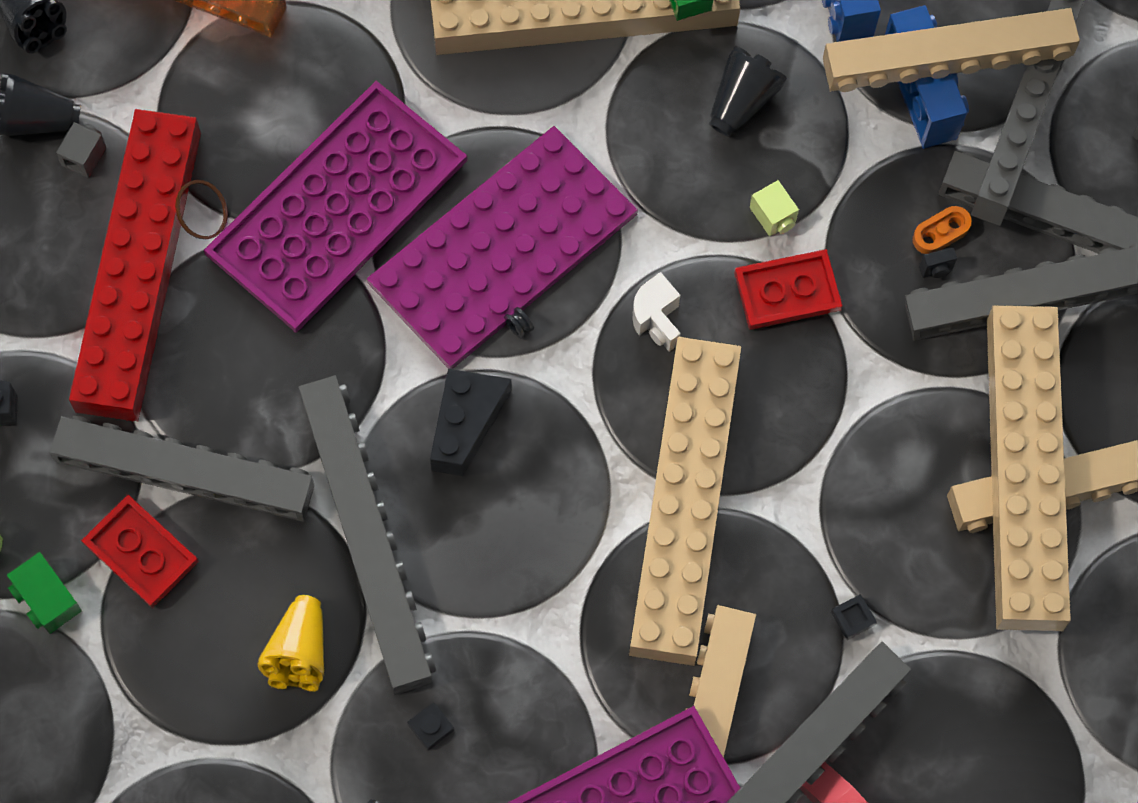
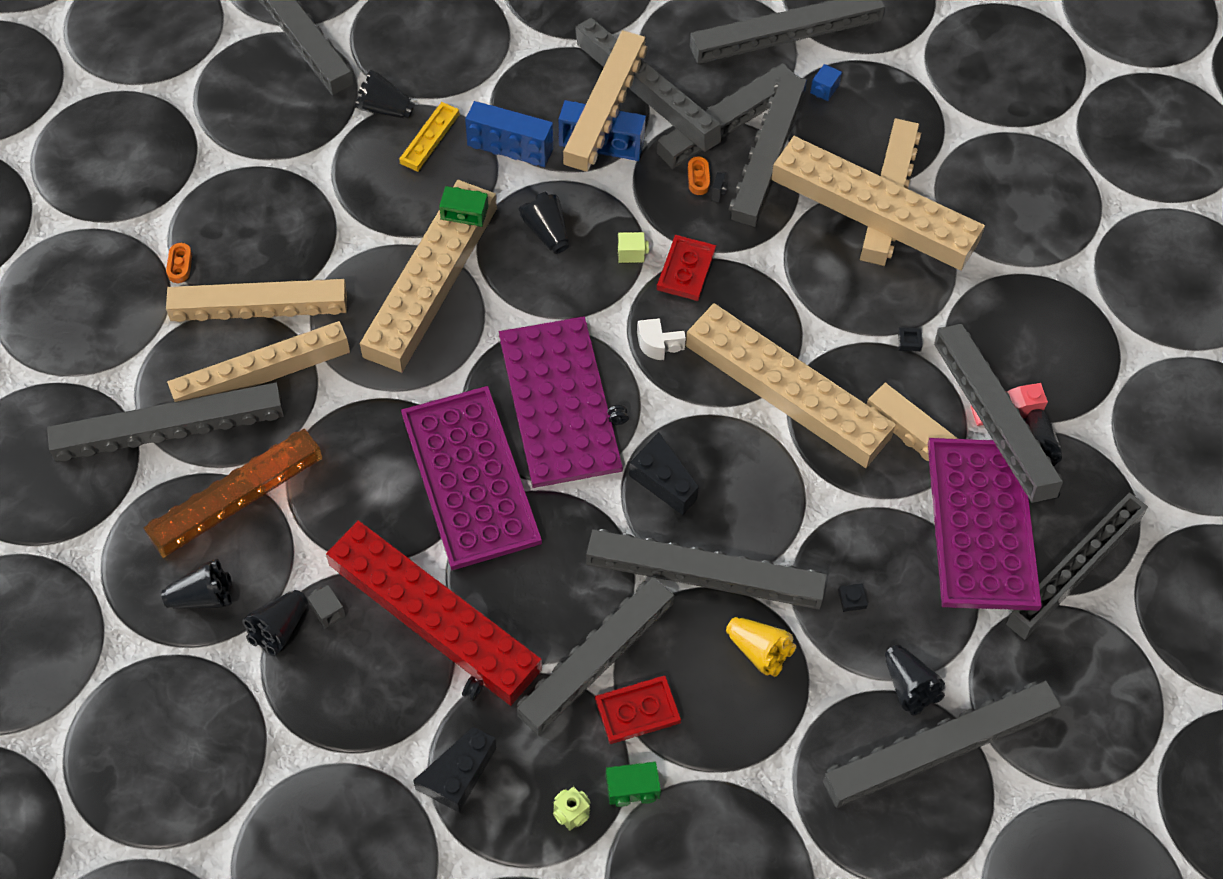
camera: 60 degrees left, 10 degrees down
reddish brown piece [175,180,228,240] -> none
none -> black bush [462,676,483,701]

